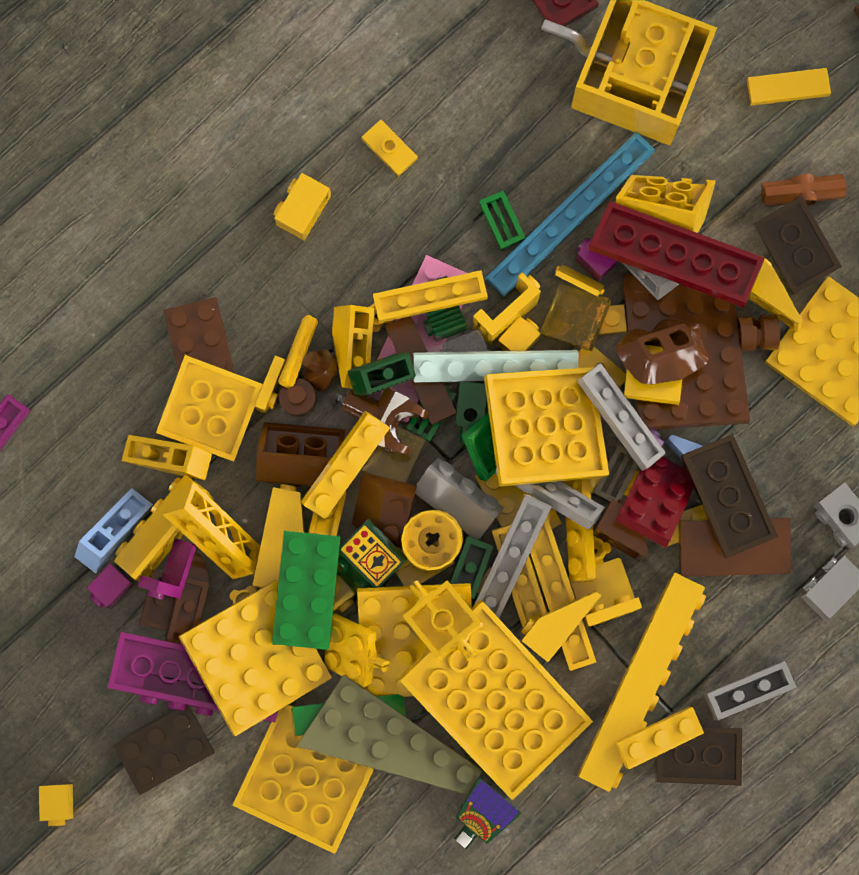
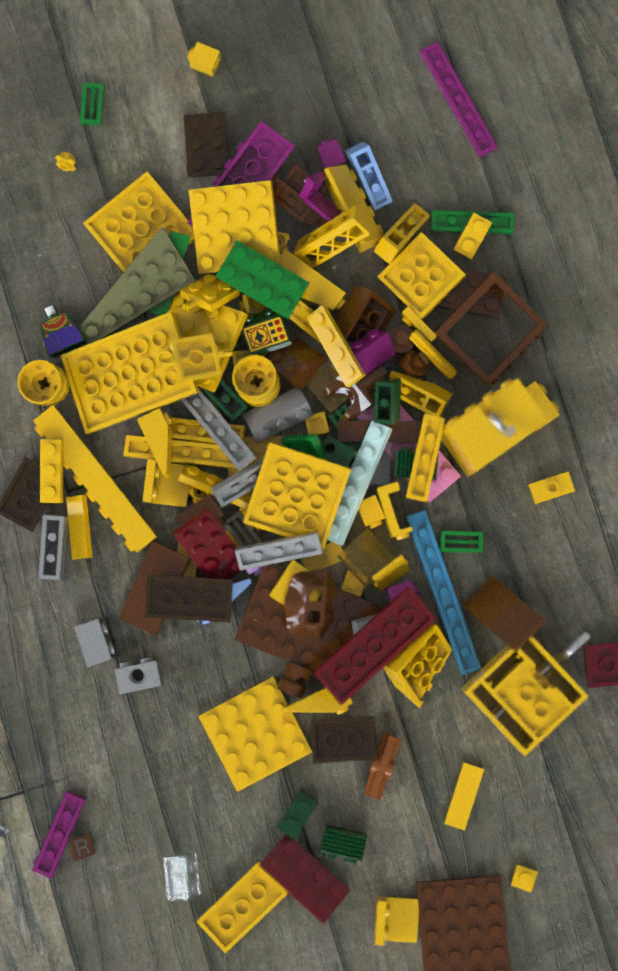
camera: 115 degrees right, 5 degrees up
none -> yellow wheel [17,360,70,407]
none -> yellow tile [66,495,92,560]
none -> yellow plate [305,412,329,435]
none -> magenta brick [350,329,396,375]
none -> green tile [431,210,514,235]
none -> reddish brown window [433,272,547,385]
none -> yellow piece [441,378,548,478]
none -> yellow plate [453,212,492,259]
none -> reddish brown tile [463,576,546,652]

